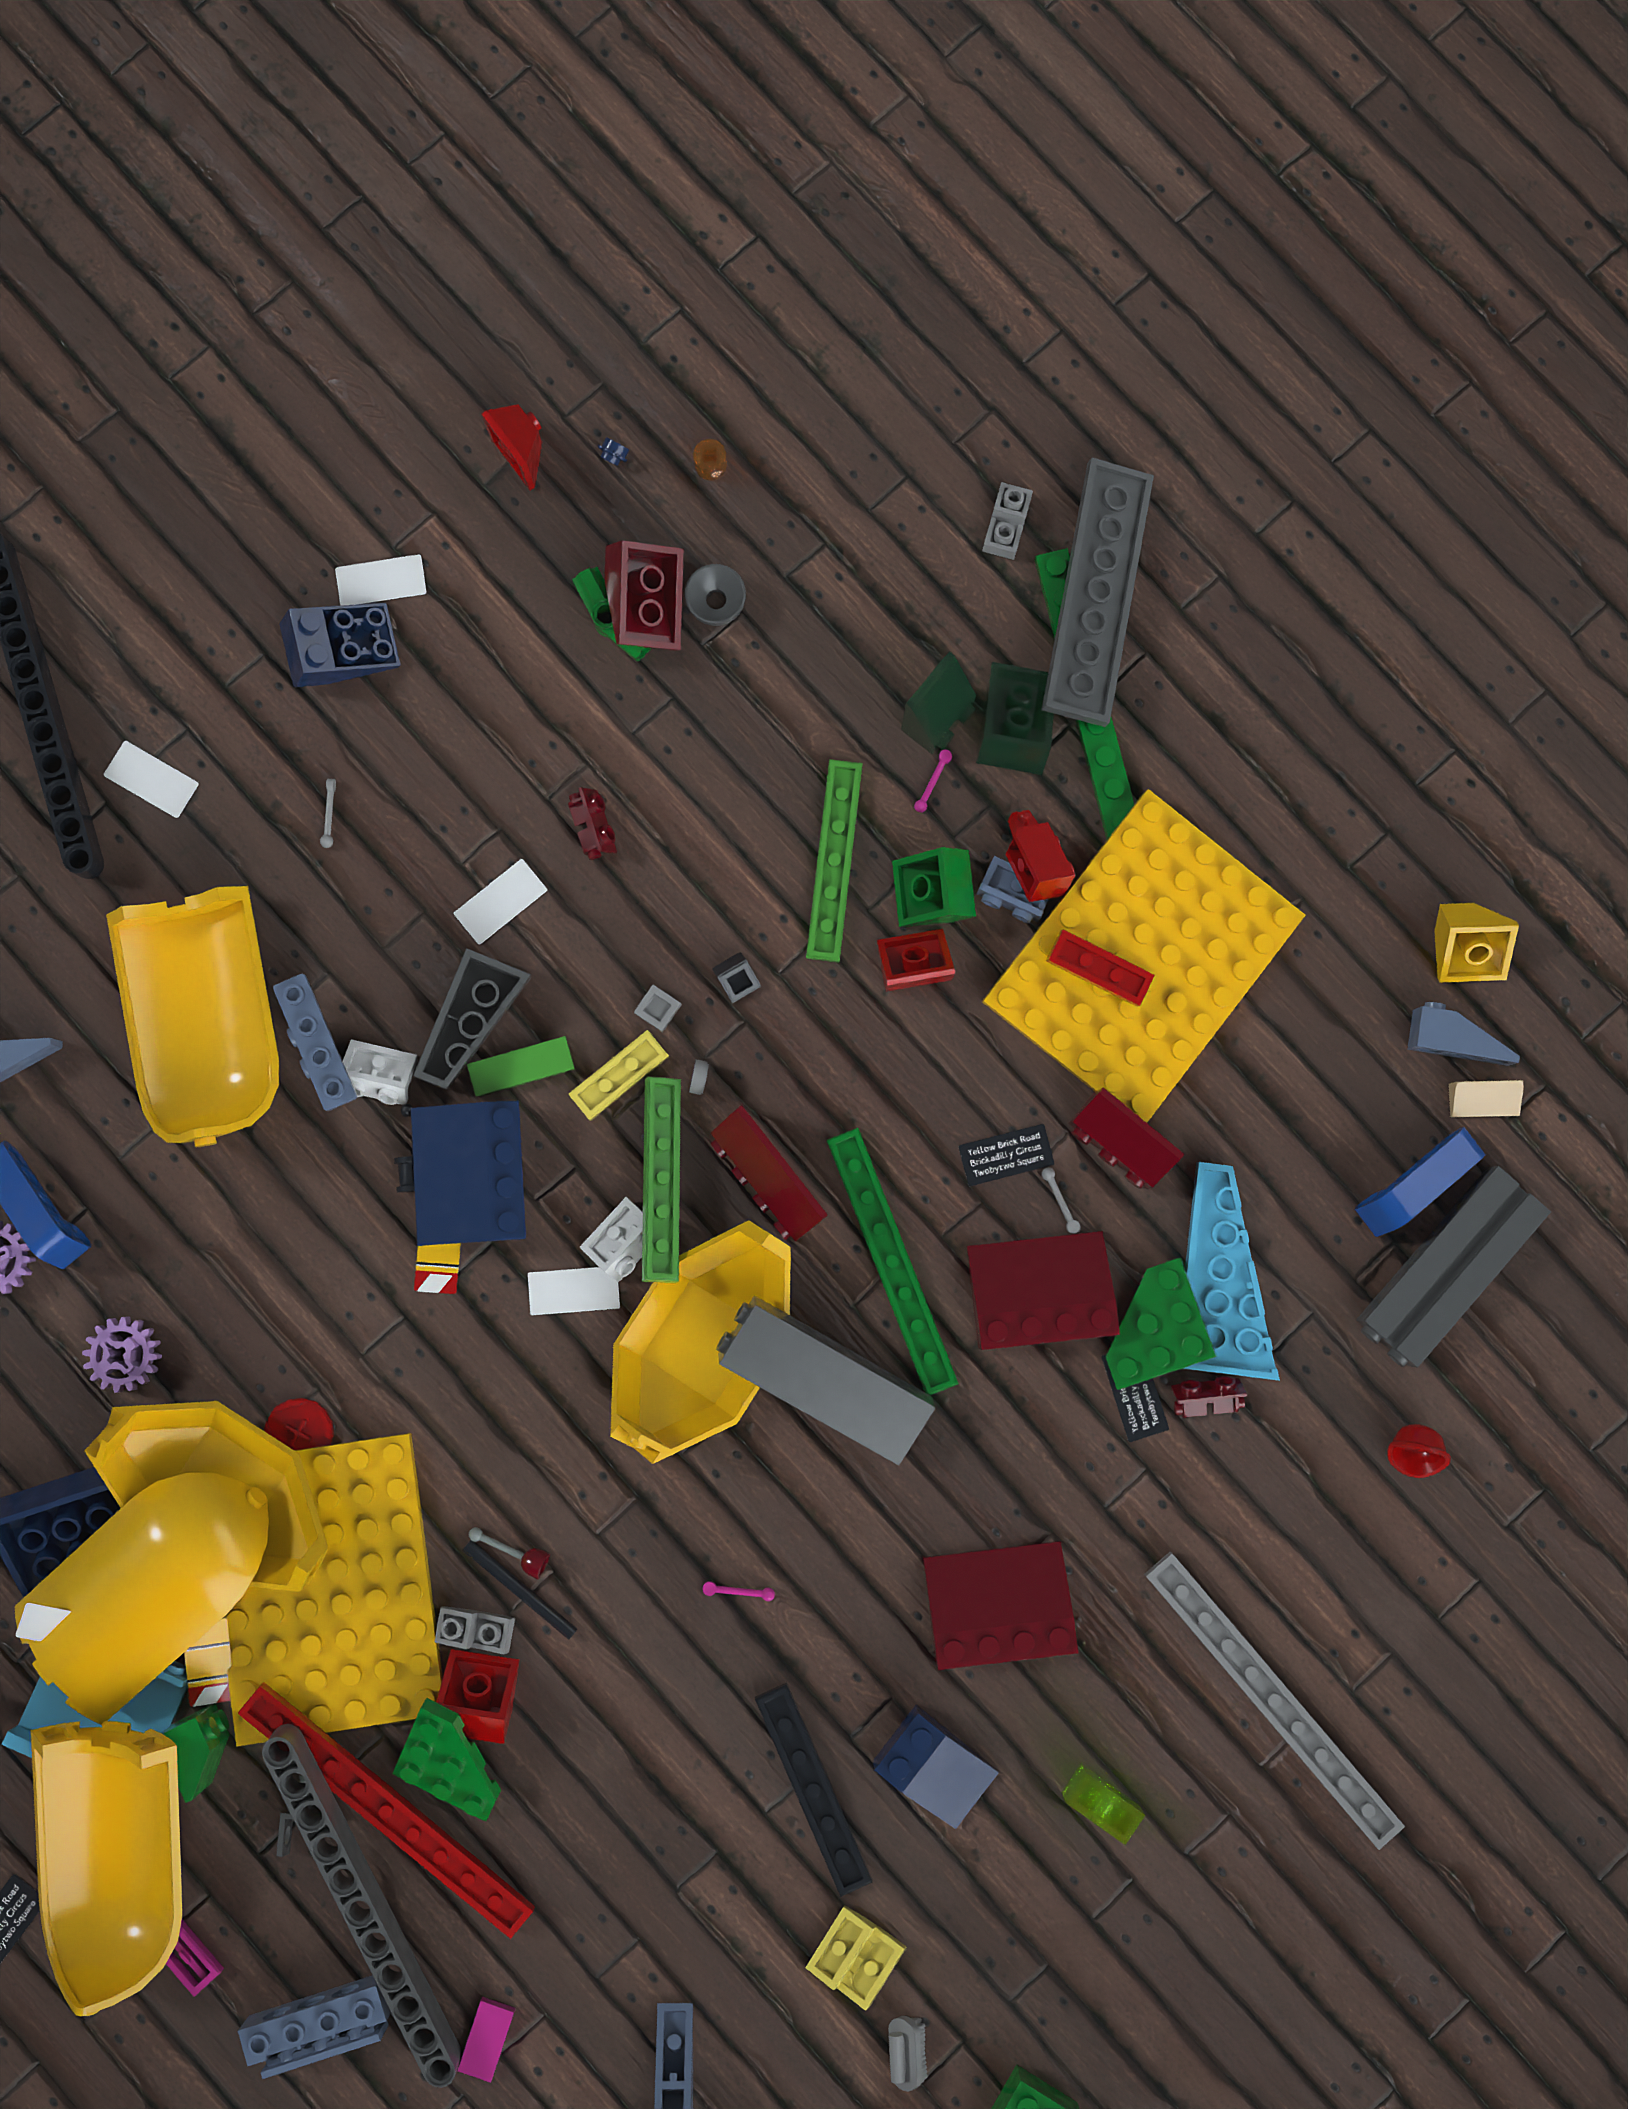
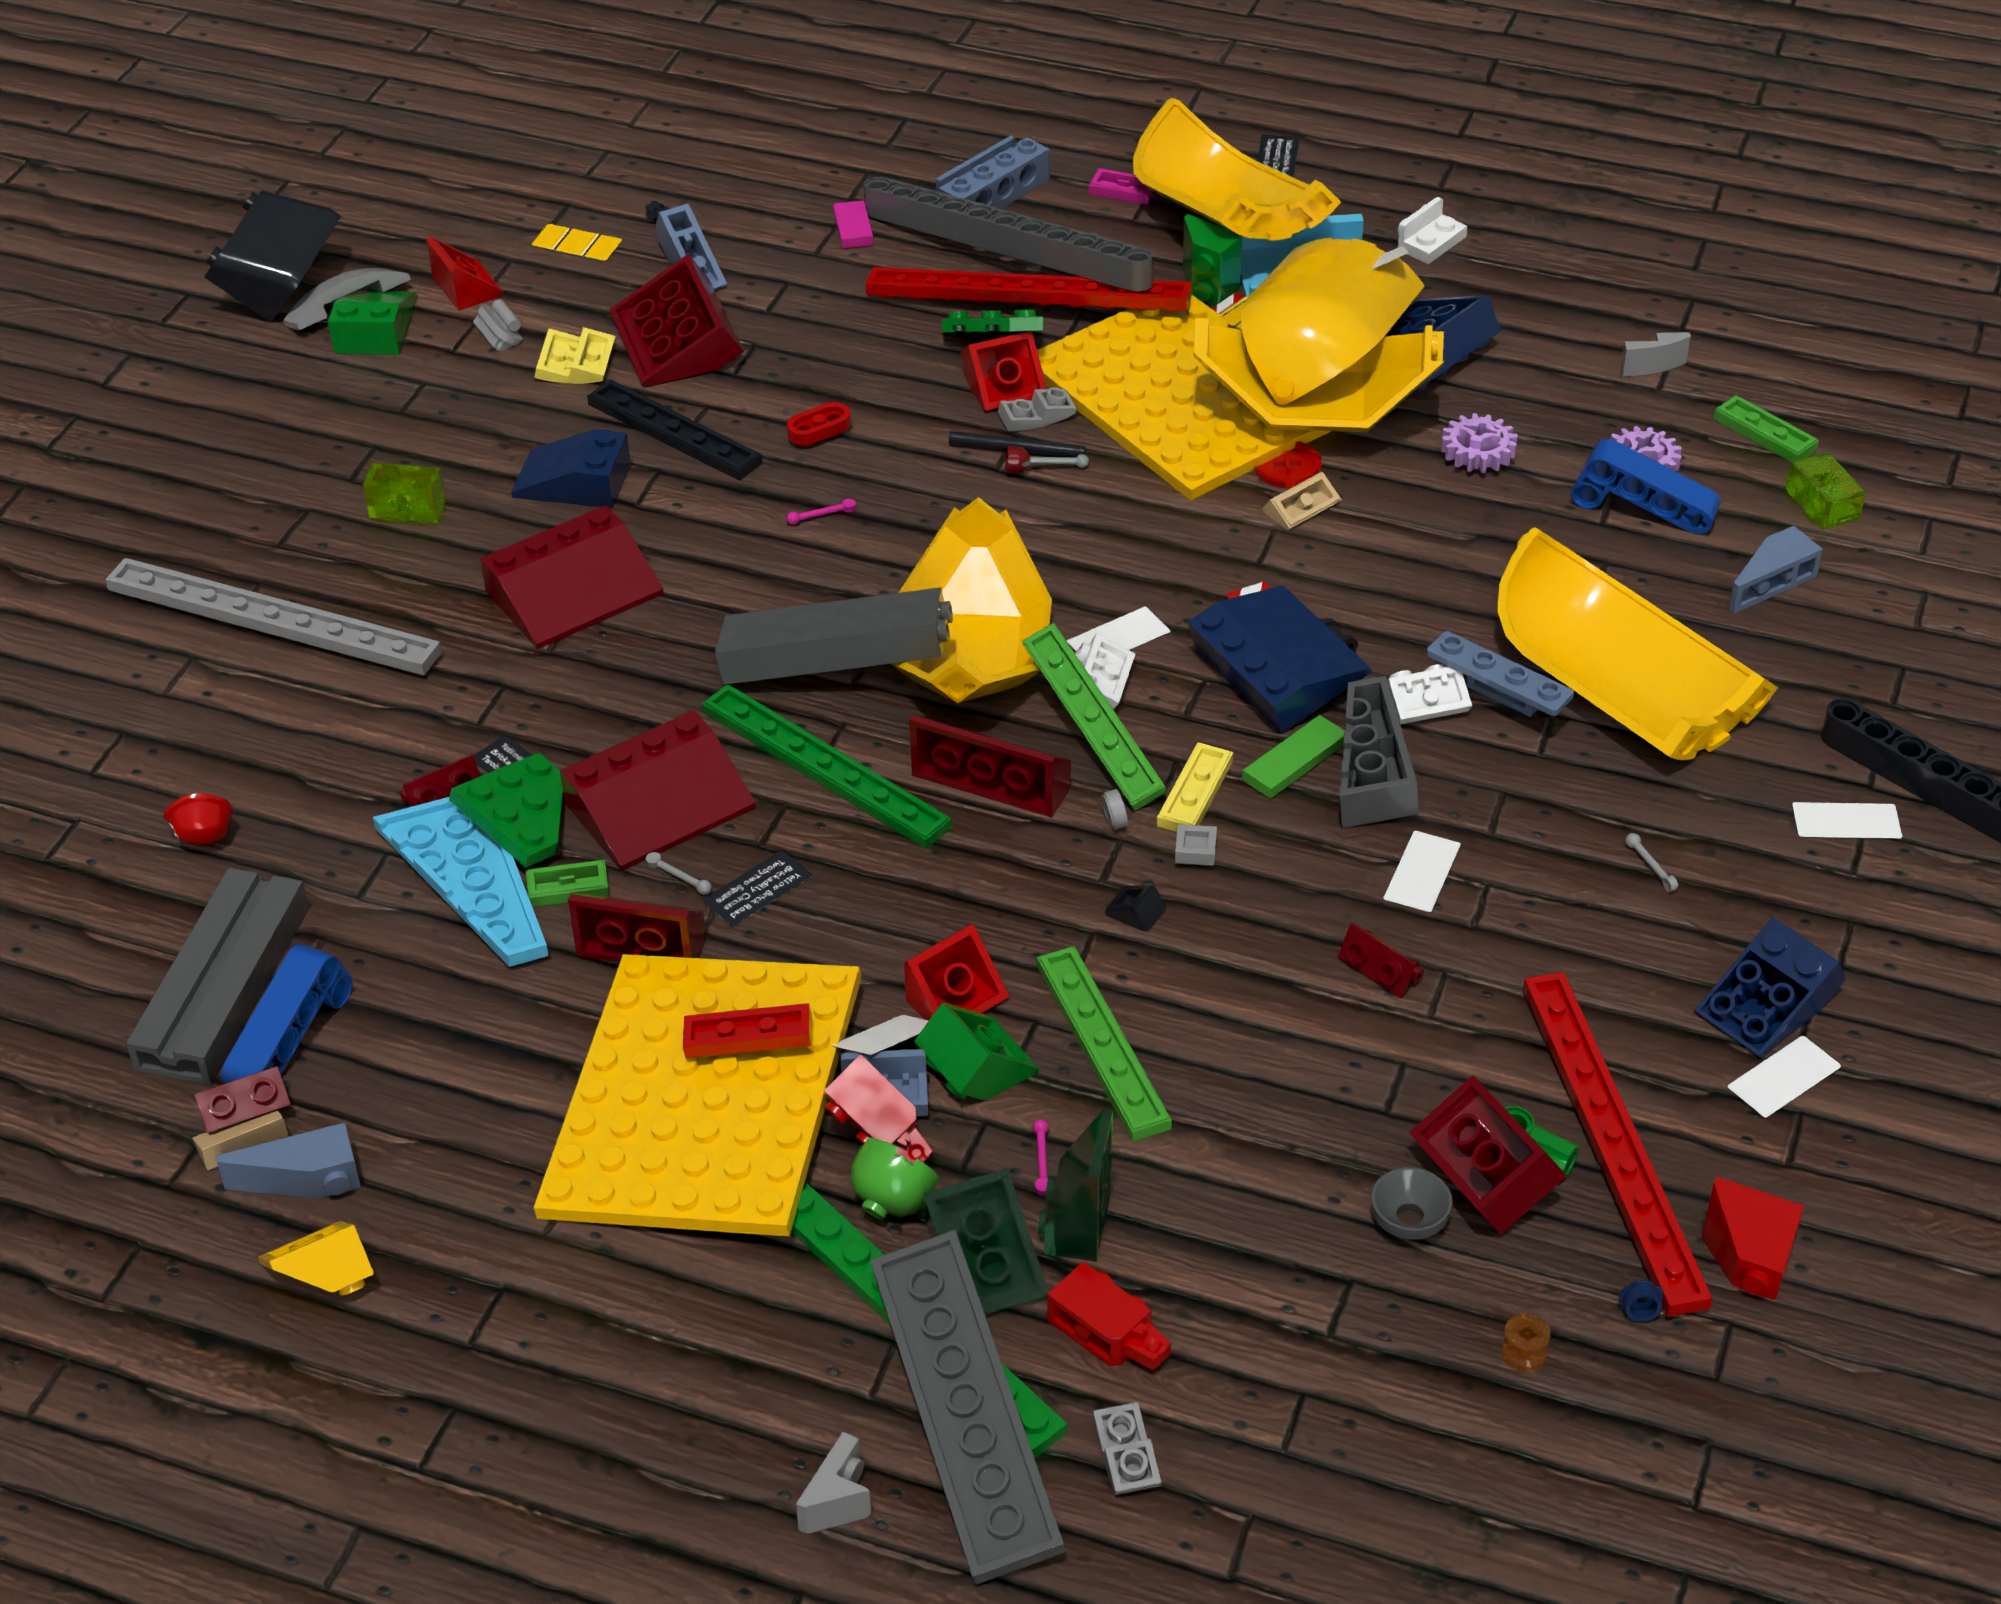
camera: 155 degrees right, 40 degrees down
none -> dark red hinge [194,1066,291,1134]
none -> bright green tile [526,860,609,907]
none -> dark red slope [609,254,744,387]
none -> red plate [787,402,851,446]
none -> light grey slope [796,1432,871,1534]
none -> white sticker [832,1015,929,1055]
none -> bright green cylinder [851,1137,940,1220]
none -> red hinge [1047,1261,1171,1370]
none -> tan slope [1262,471,1342,530]
none -> red plate [1523,972,1713,1317]

